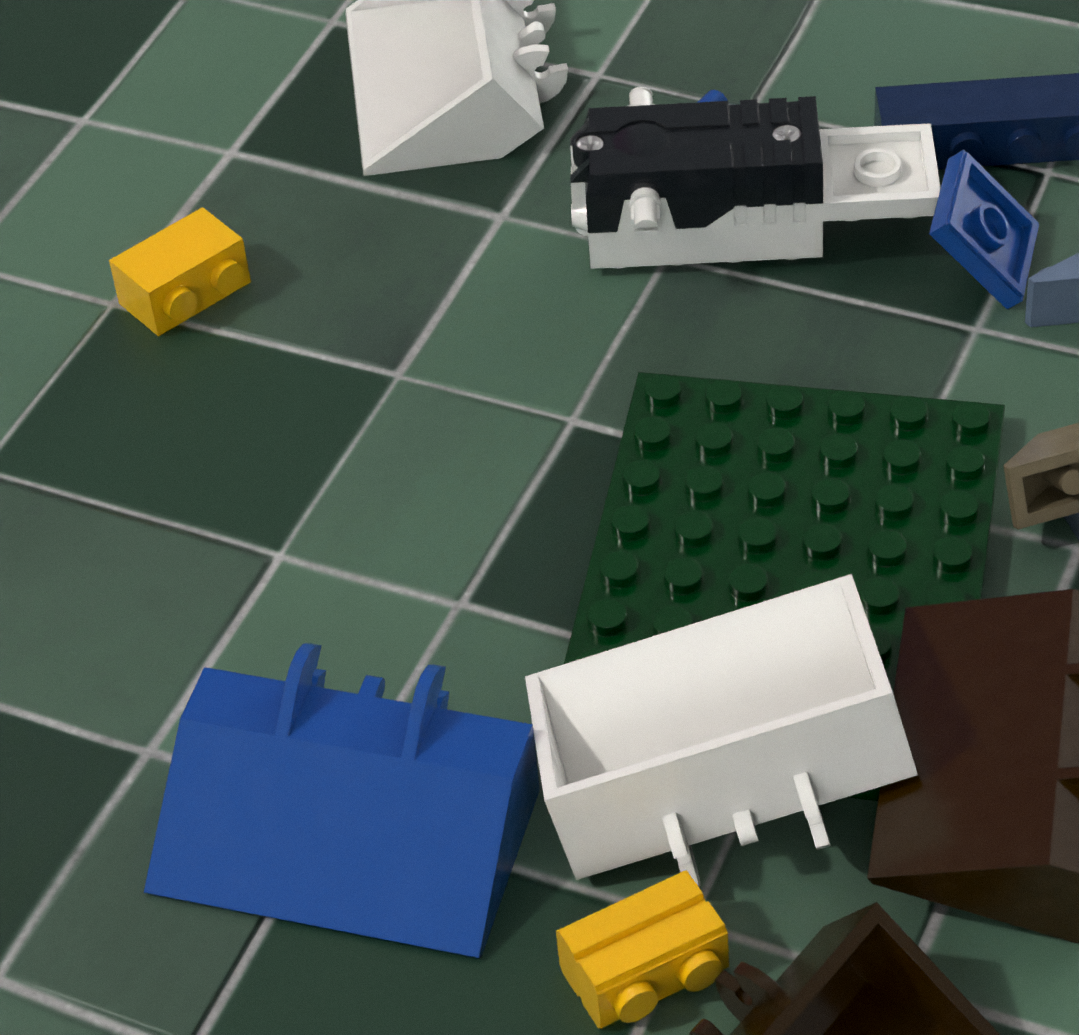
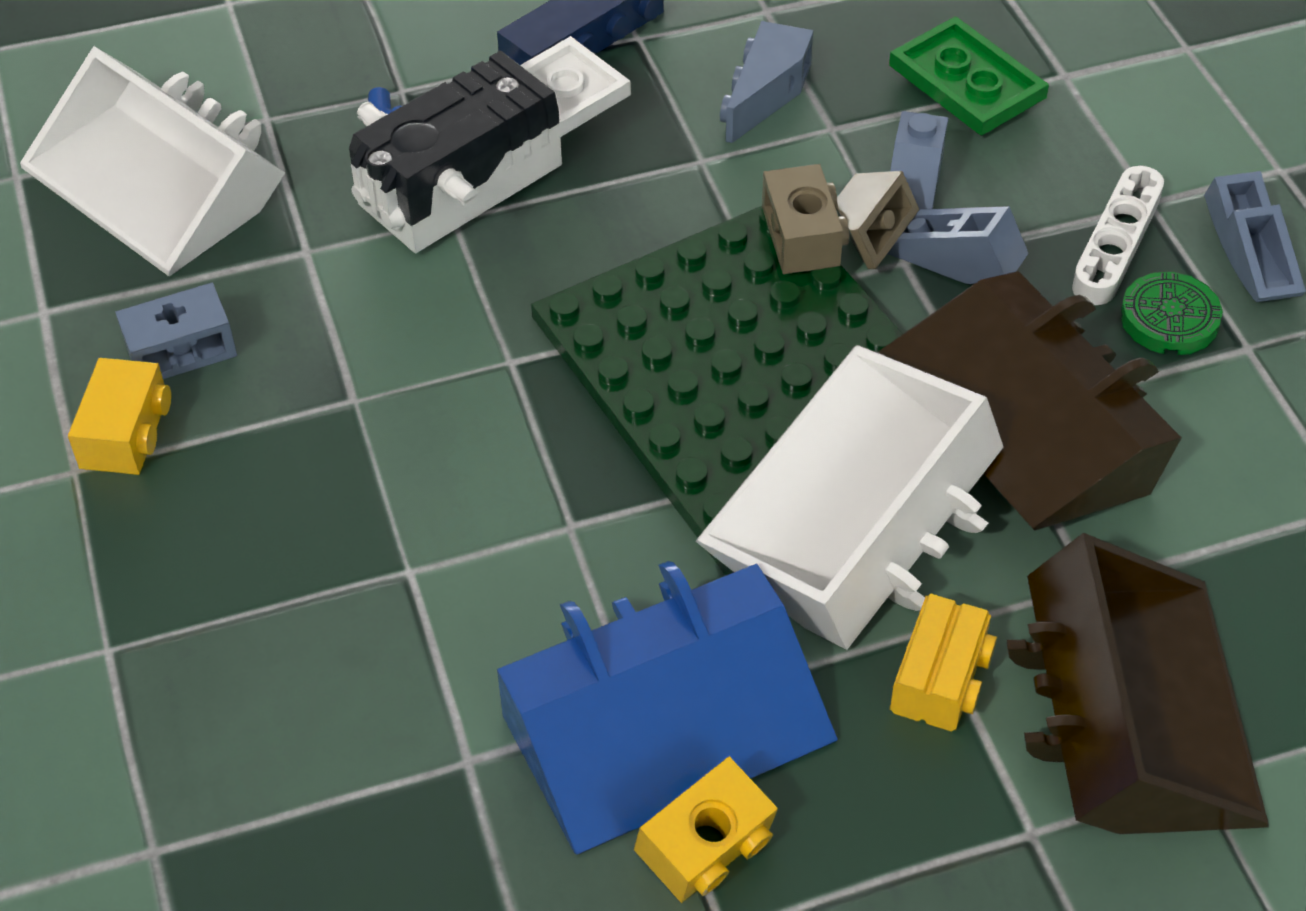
camera: 45 degrees left, 5 degrees up
blue tile [929,150,1039,309] -> none
none -> sand blue brick [115,282,237,379]
none -> yellow brick [634,756,778,904]
none -> dark tan brick [762,164,849,274]

